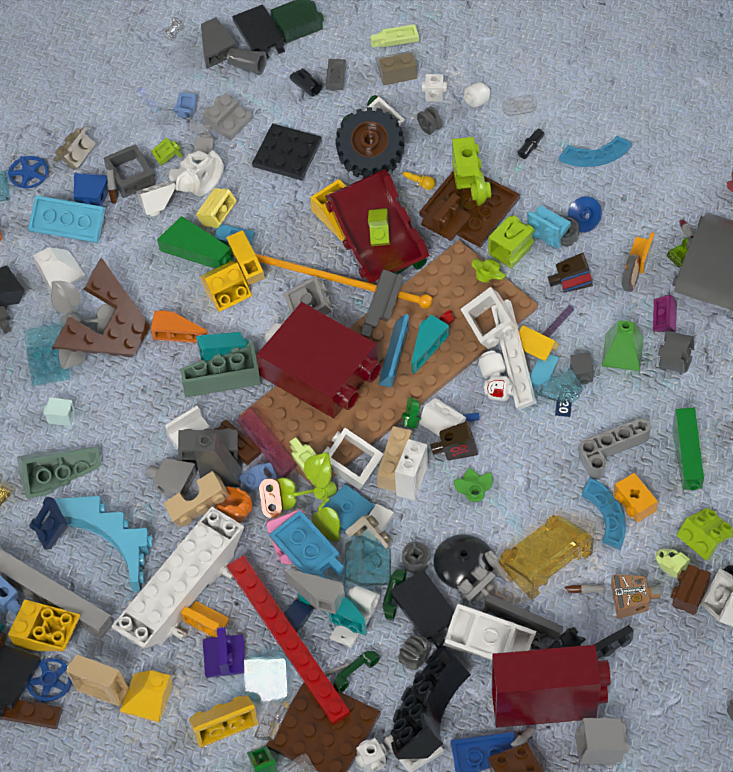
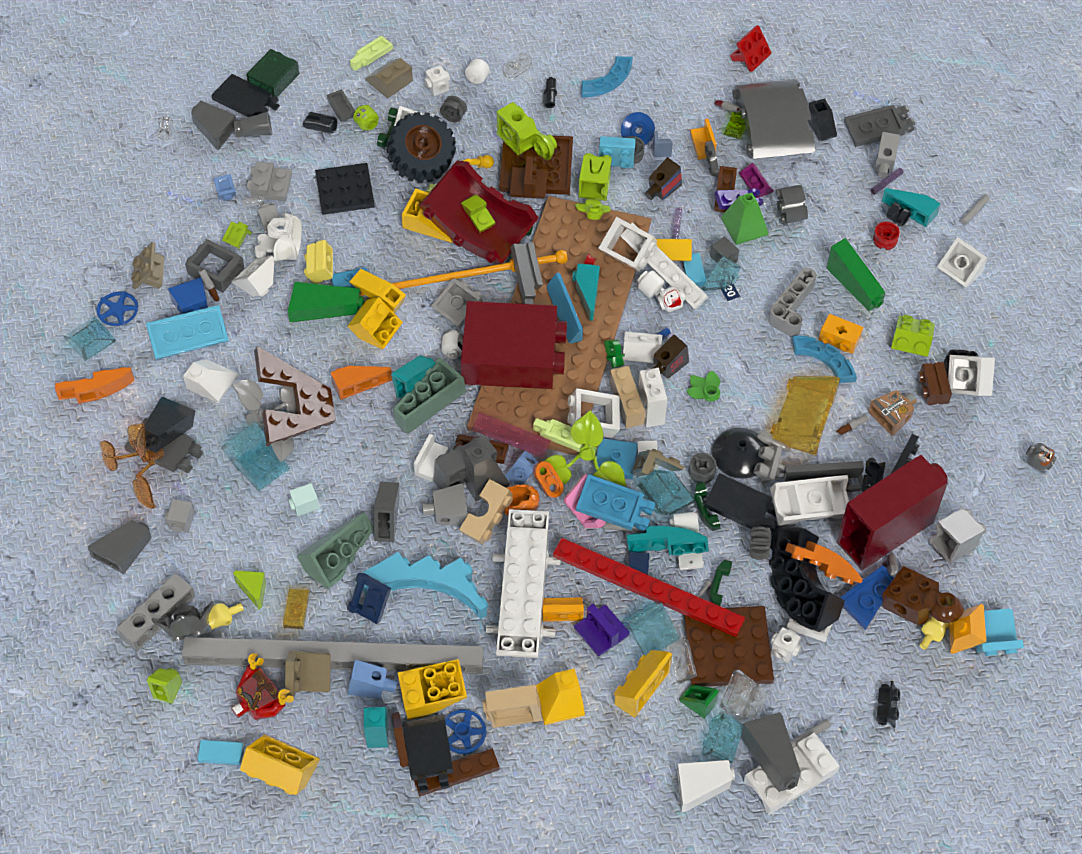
camera: 35 degrees left, 0 degrees up
light grey slope [285,568,345,614] -> none
yellowish green rock [655,549,690,578] -> none
none -> lime head [353,105,379,131]
none -> dark grey slope [374,482,400,542]
none -> sand blue panel [653,131,673,157]
none -> reddish brown plate [714,166,737,212]
none -> hinge [714,189,764,209]
none -> orange slope [785,541,863,585]

